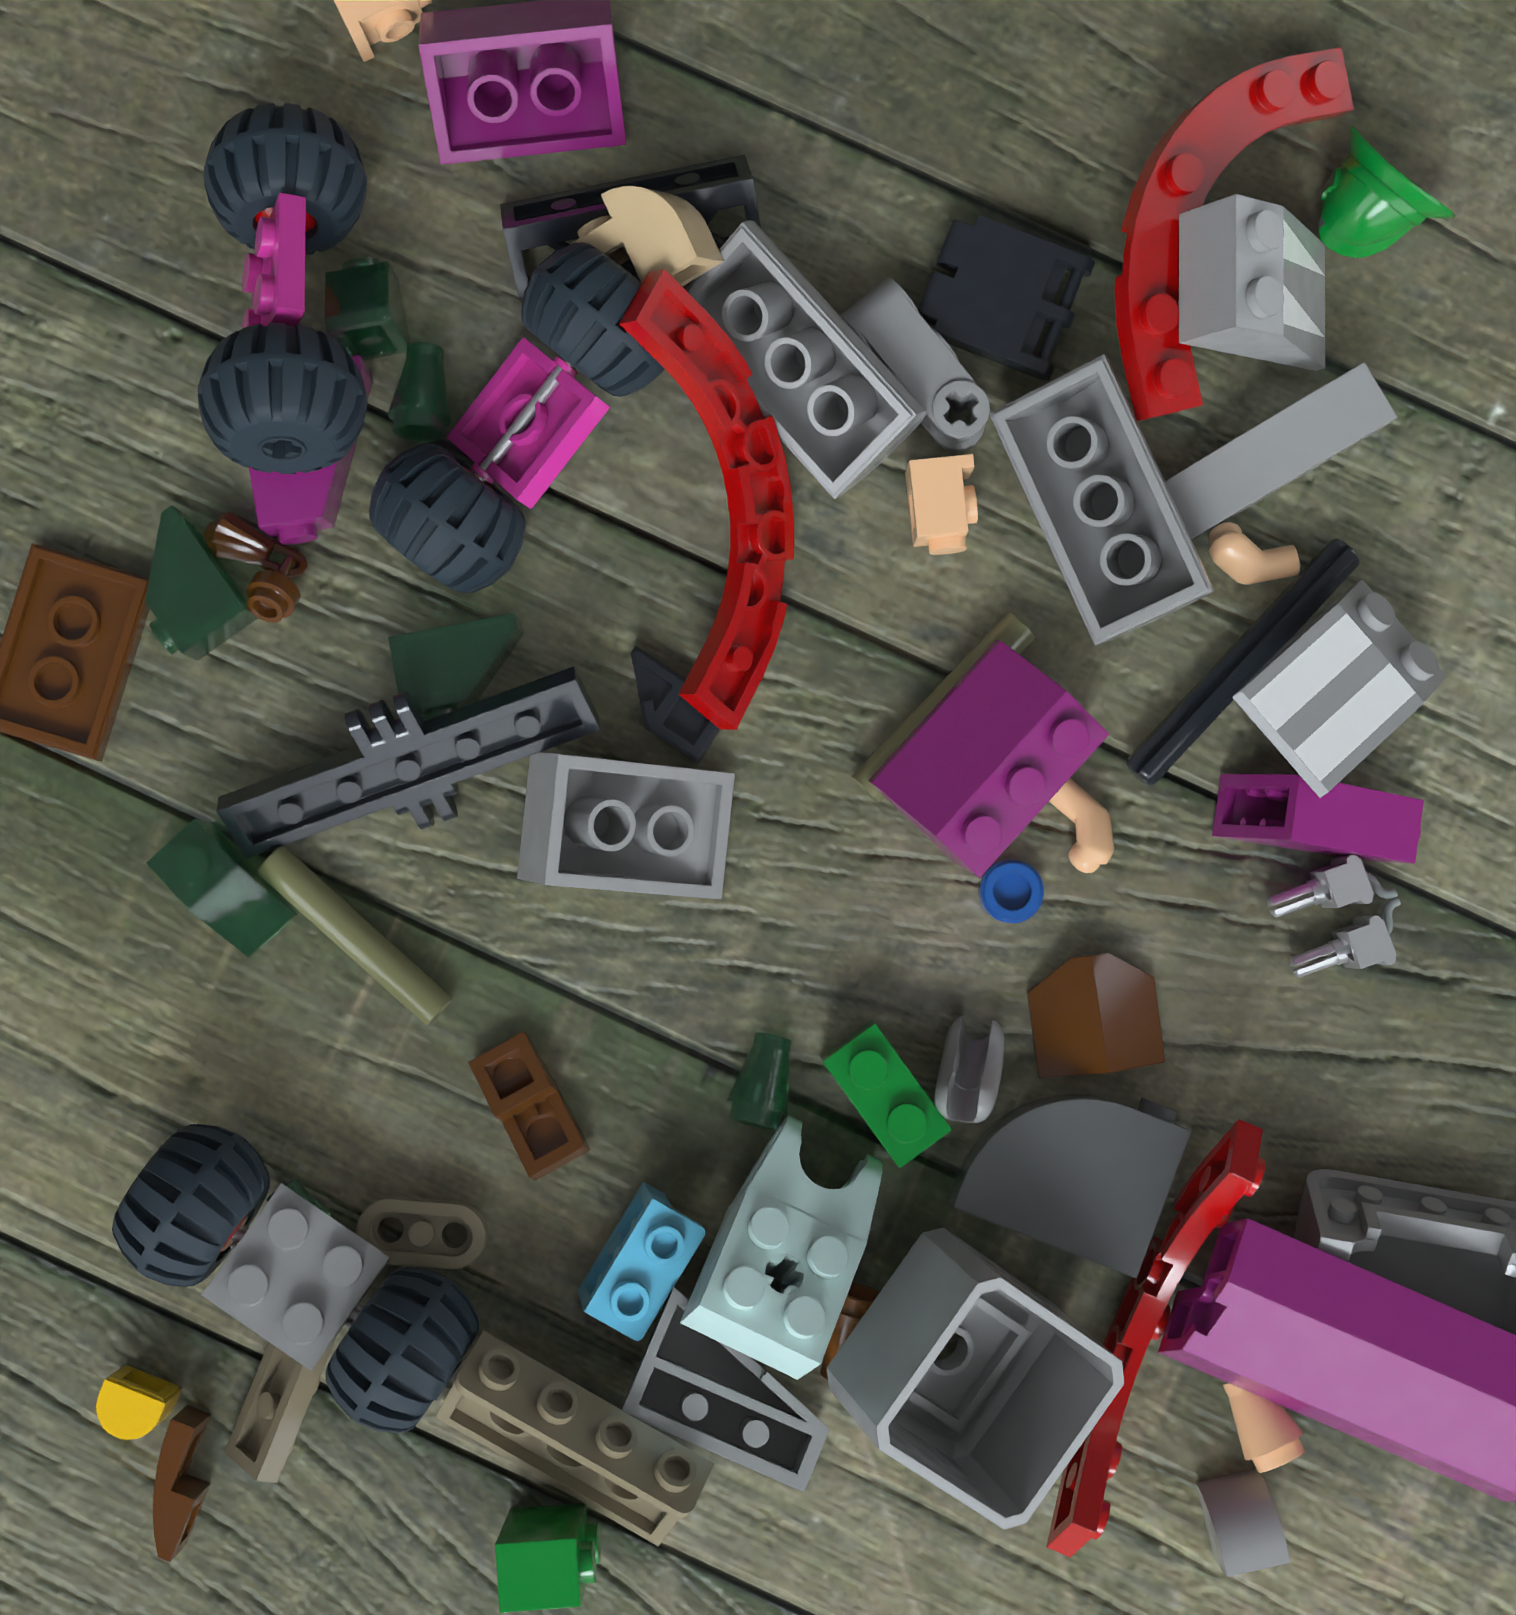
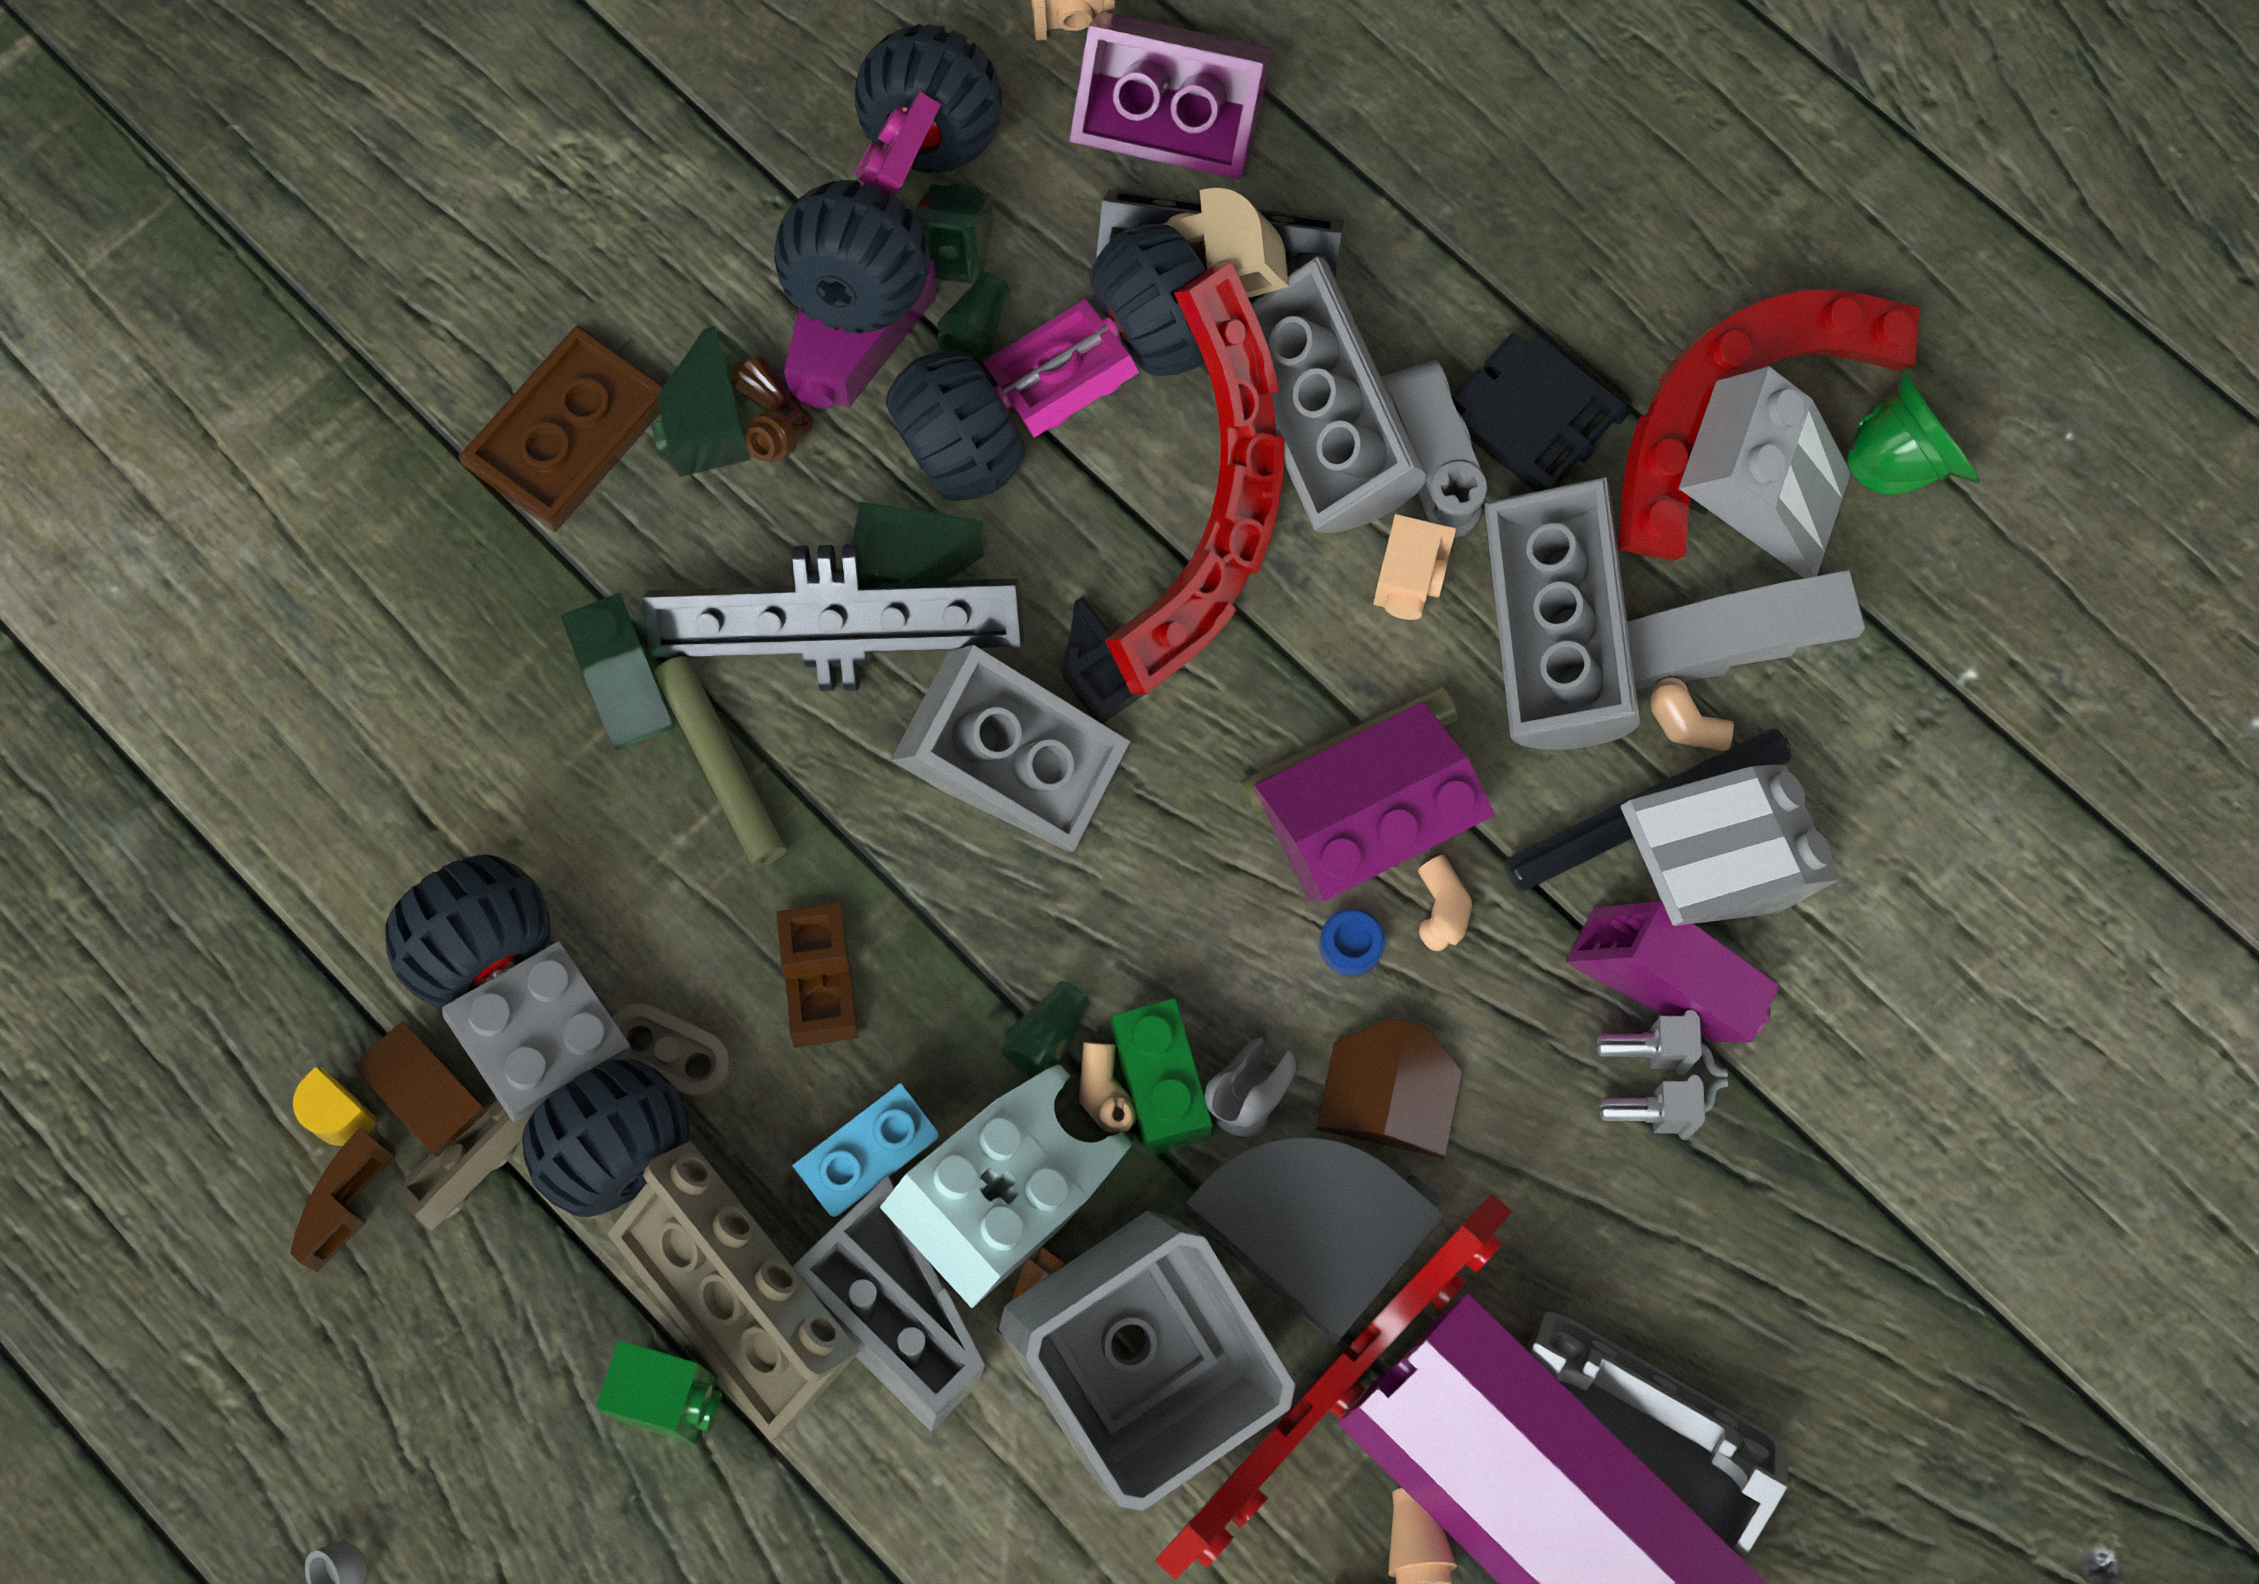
camera: 20 degrees right, 15 degrees down
none -> reddish brown slope [353,1020,487,1157]
none -> light nougat arm [1079,1042,1137,1134]

